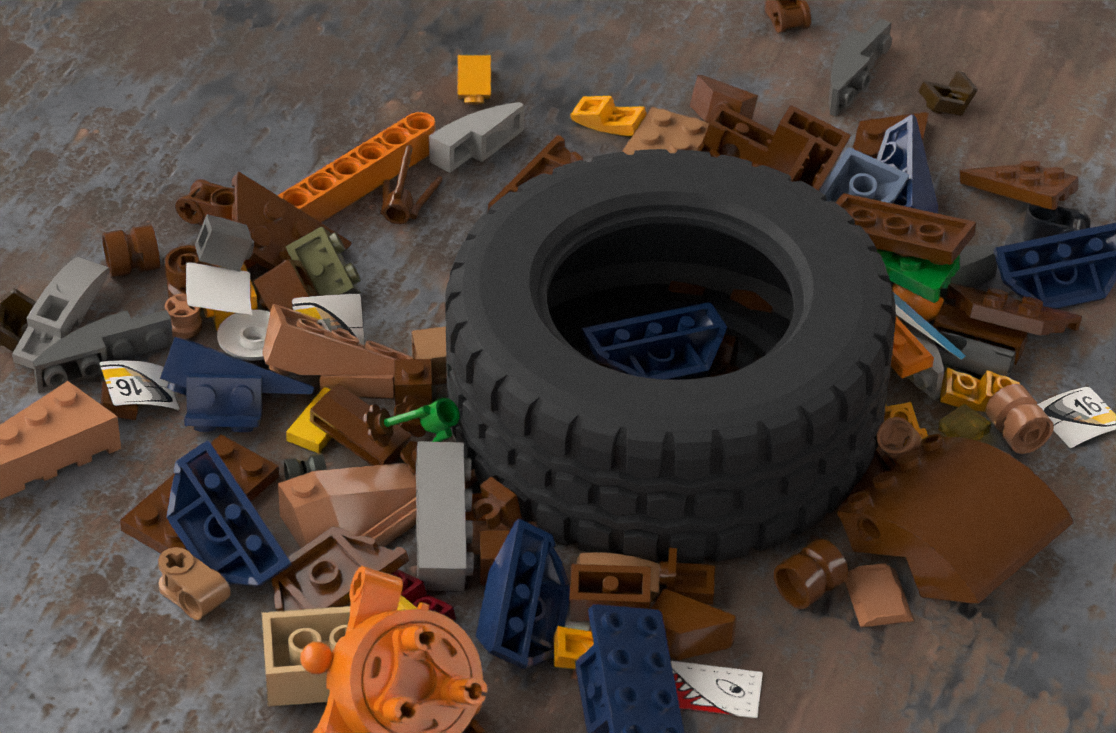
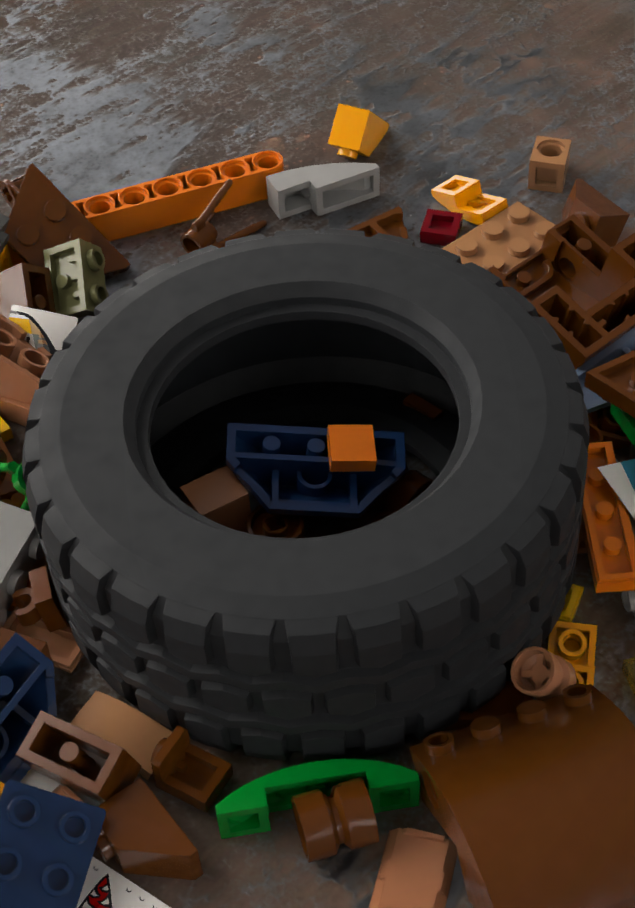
camera: 30 degrees right, 5 degrees up
none -> green slope [215,759,420,839]
none -> orange tile [326,425,377,472]
none -> dark red tile [420,209,463,246]
none -> medium nougat brick [528,136,571,193]

